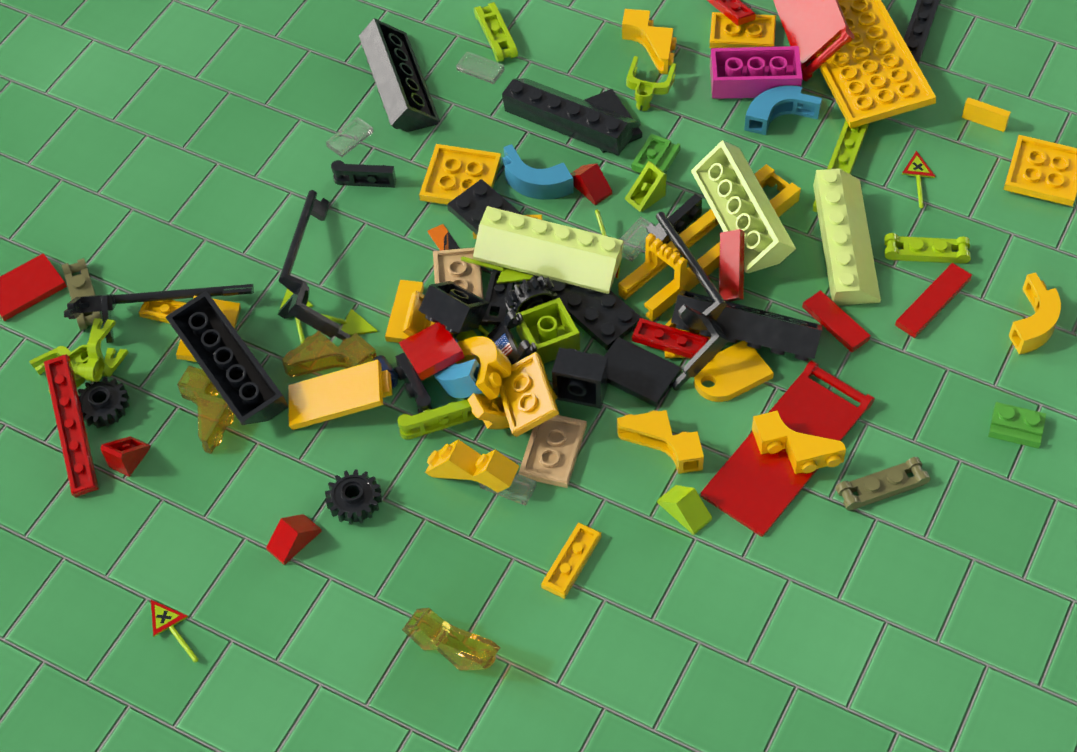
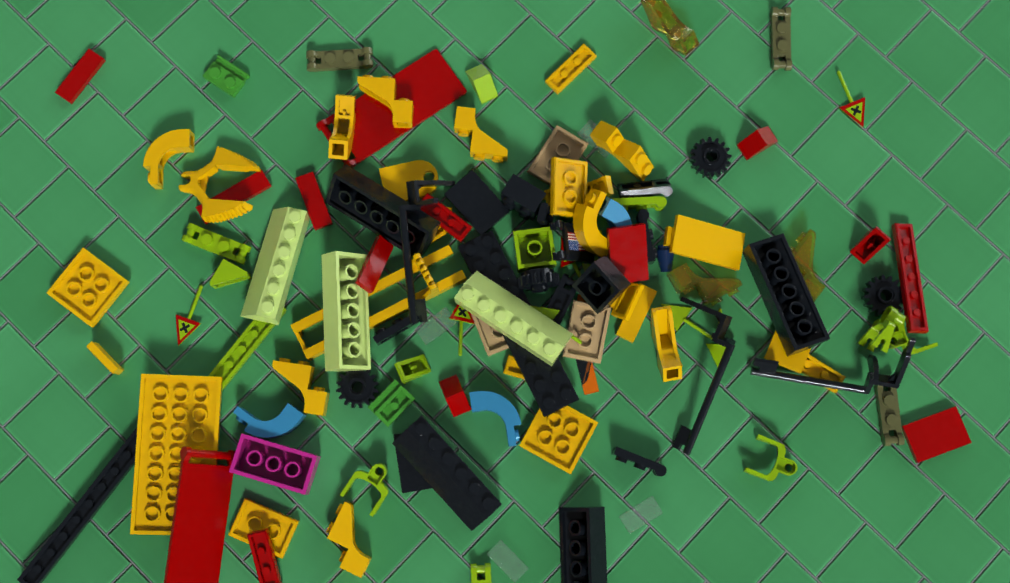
camera: 170 degrees left, 25 degrees up
none -> yellow piece [178,146,261,223]
none -> lime slope [209,259,252,289]
none -> yellow arch [272,358,330,416]
none -> yellow arch [328,94,356,160]
none -> black gear [336,370,379,408]
none -> black plate [537,202,555,227]
none -> black plate [617,179,673,198]
none -> yellow arch [651,305,682,382]
none -> lime piece [744,434,798,481]
none -> olive plate [770,7,792,71]

